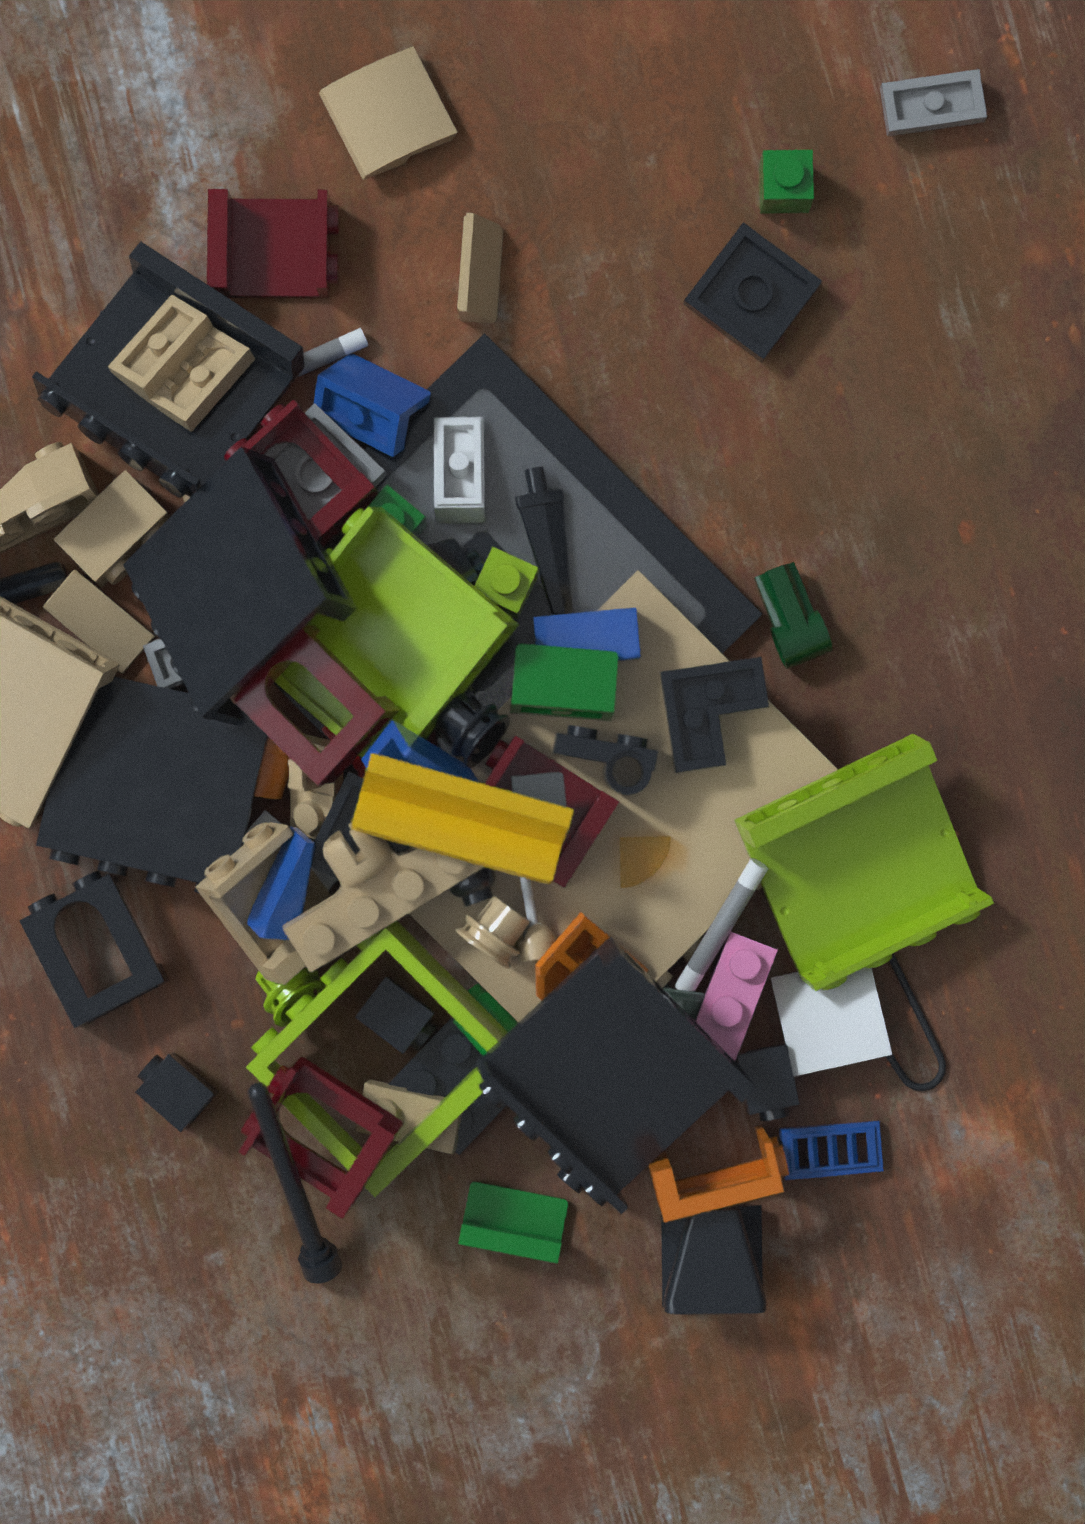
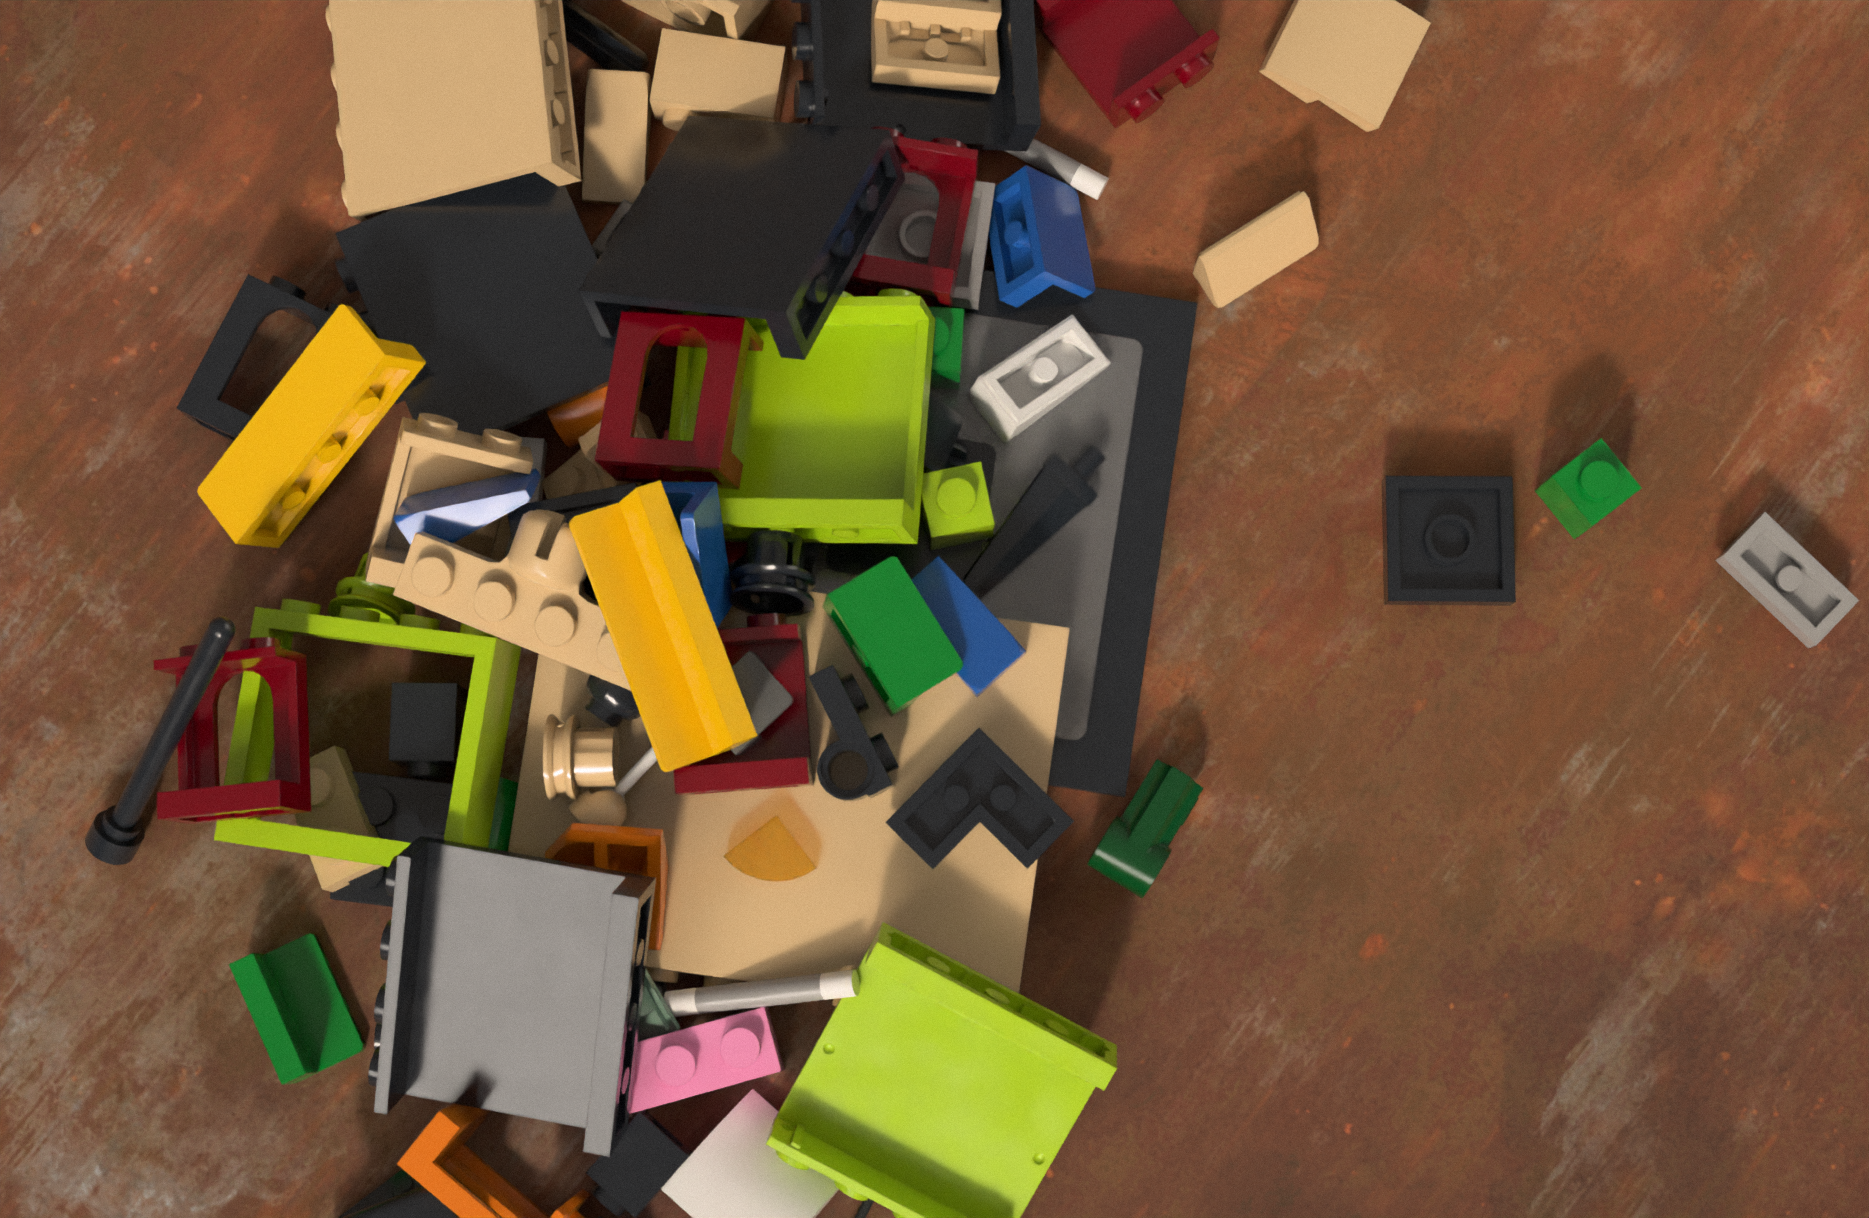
camera: 50 degrees right, 5 degrees down
black brick [135,1052,219,1133] -> none
none -> yellow panel [197,304,426,548]

